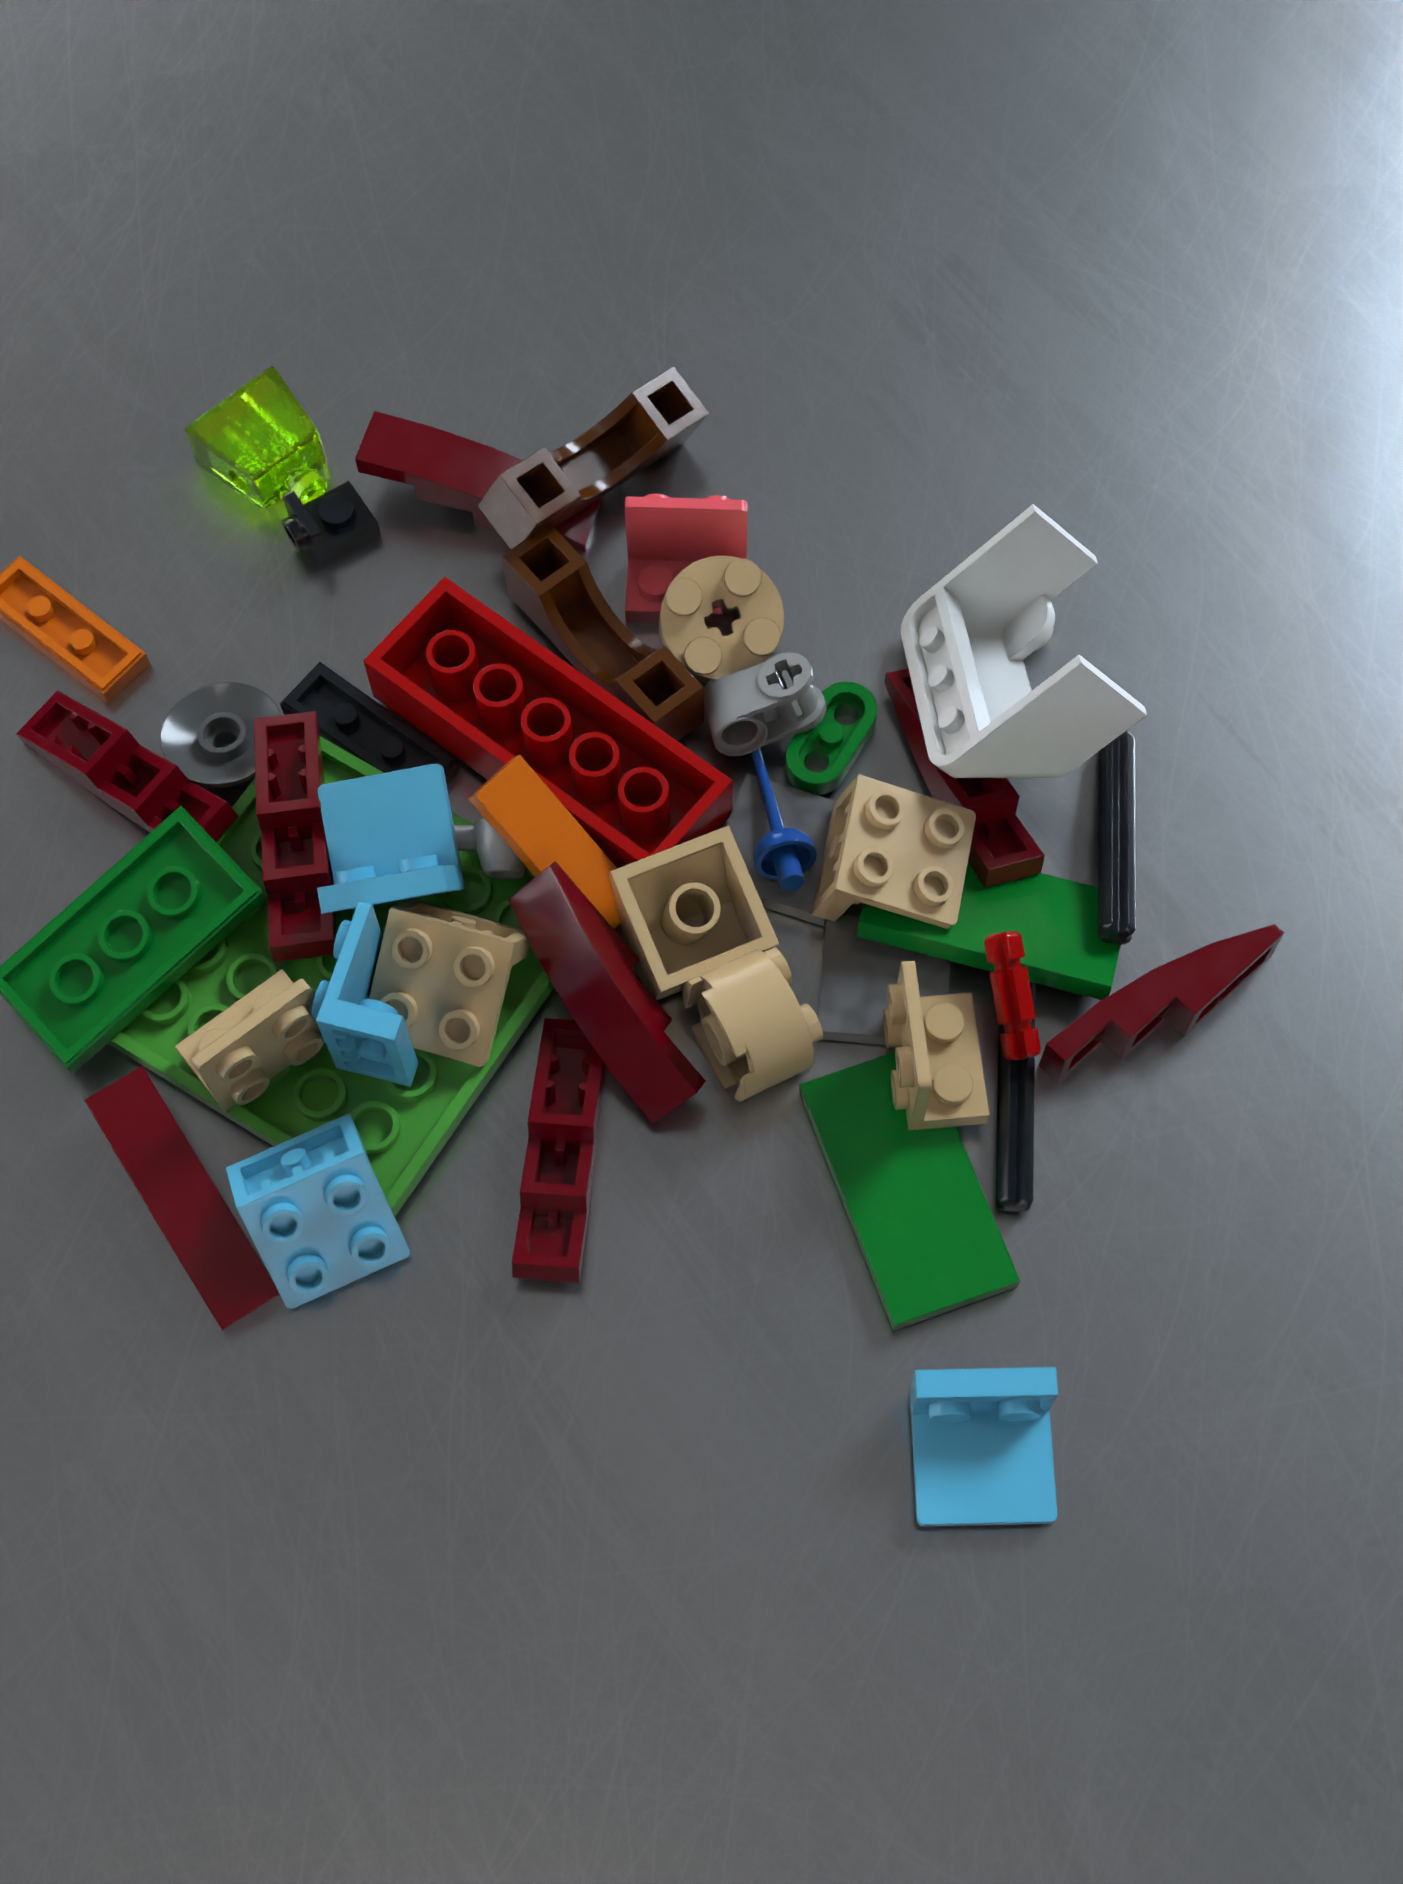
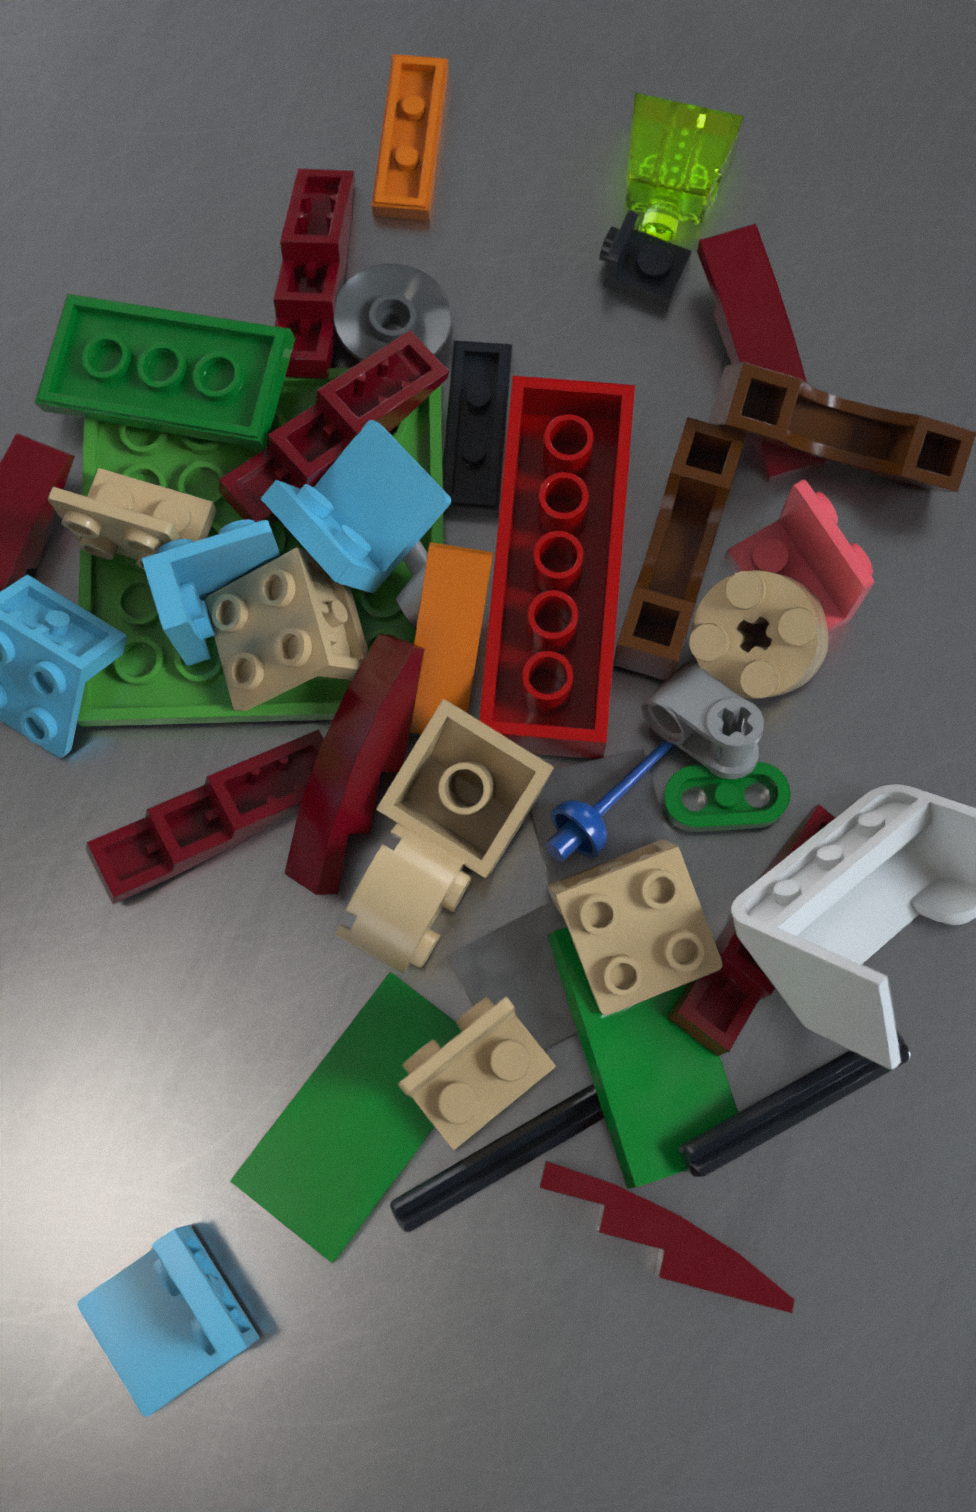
camera: 60 degrees right, 10 degrees up
red axle [984,931,1041,1060] -> none

